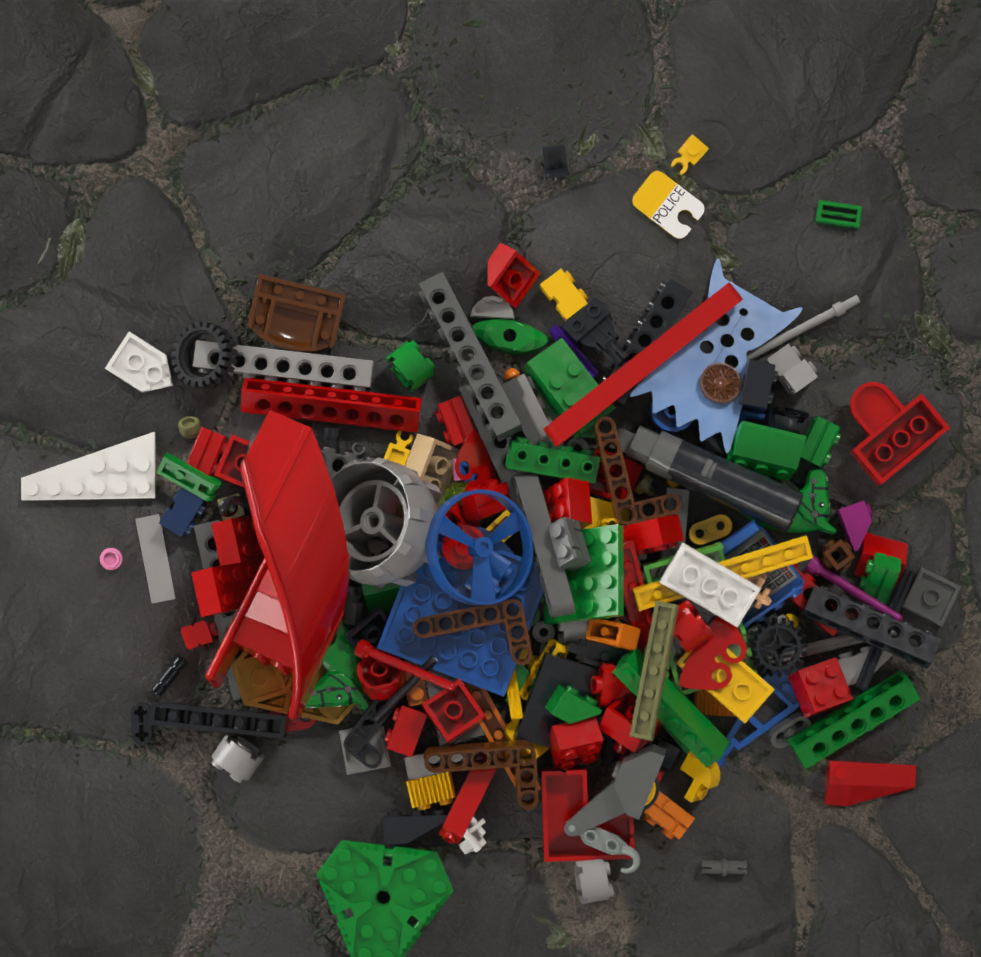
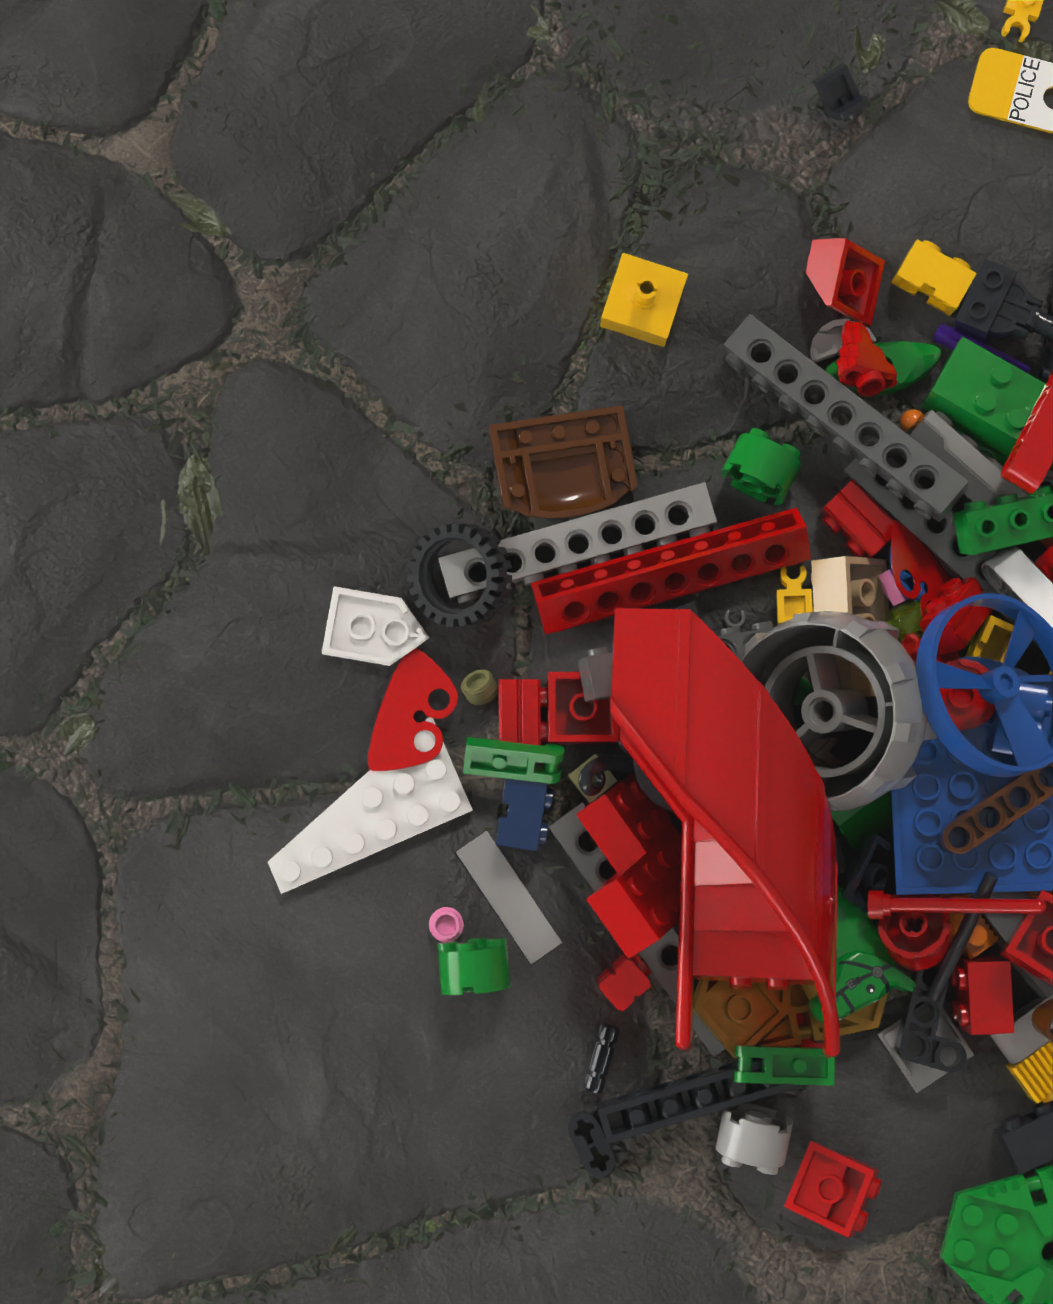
camera: 20 degrees left, 0 degrees up
none -> red piece [368,647,458,771]
none -> green brick [438,937,511,995]
none -> yellow brick [600,253,688,347]
none -> green plate [734,1045,835,1086]
none -> red plate [784,1141,883,1238]
none -> red rock [836,321,898,397]

